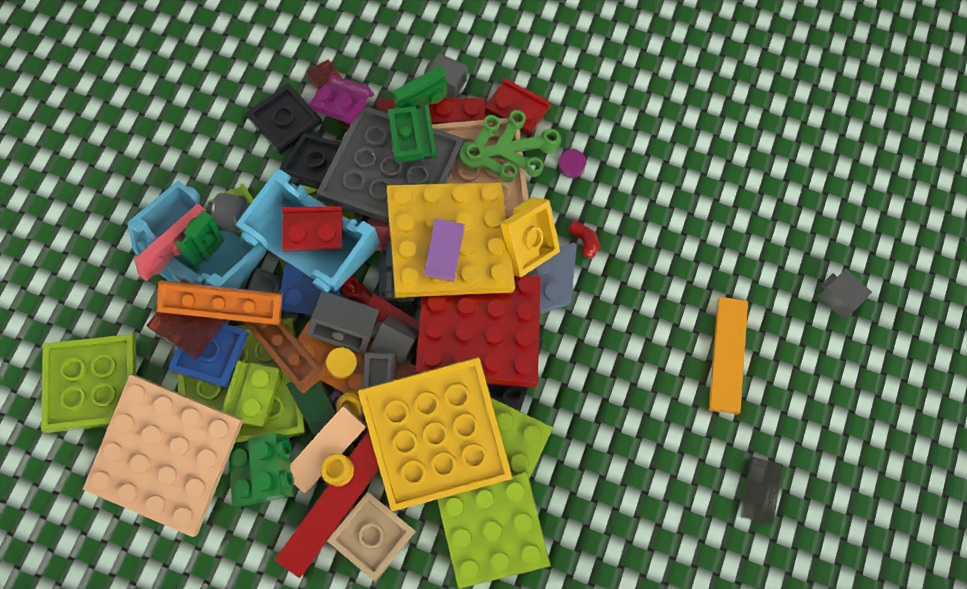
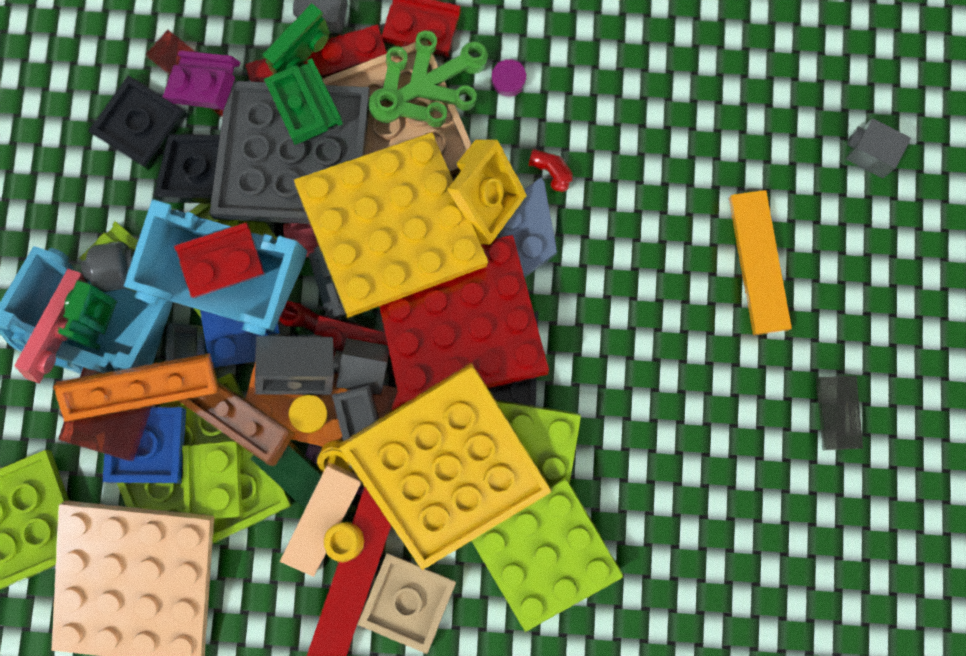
camera: 10 degrees left, 10 degrees up
green plate [229,433,294,508] -> none
medium lavender tile [424,218,465,282] -> none

